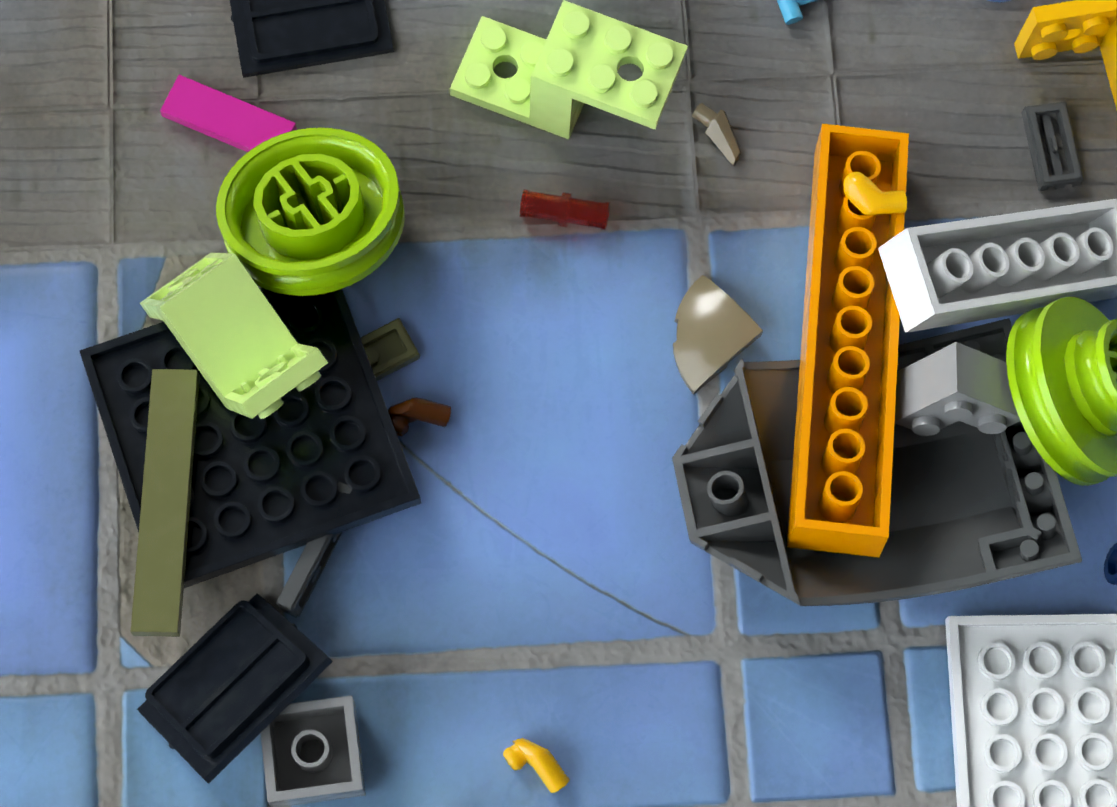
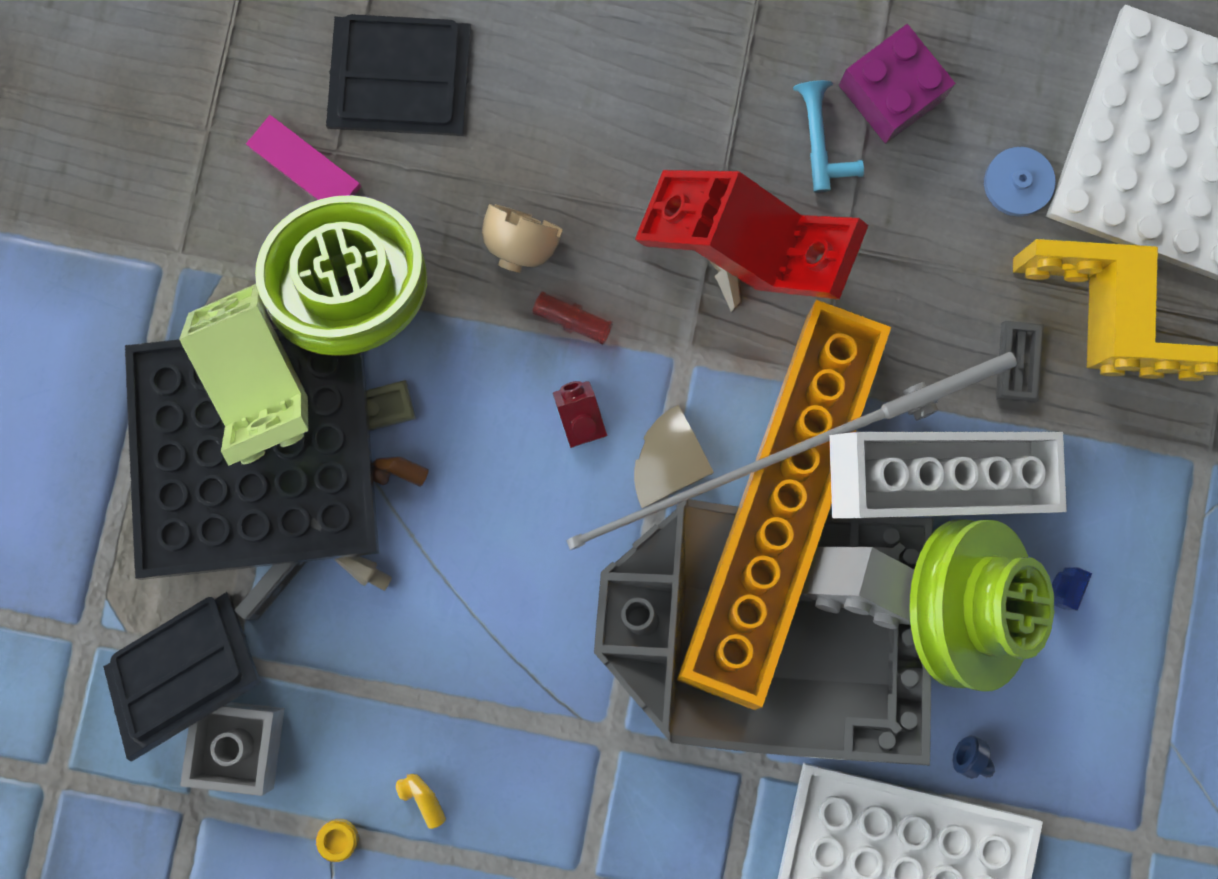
camera: 20 degrees right, 10 degrees up
olive tile [131,369,200,637] -> none
yellowish green bracket [450,0,688,139] -> none
yellow arm [843,172,907,215] -> none
none -> dark tan bar [334,556,392,591]
none -> tan cylinder [482,204,563,273]
none -> dark red bracket [553,381,607,448]
none -> light grey piece [566,352,1017,550]
none -> red bracket [635,170,869,300]

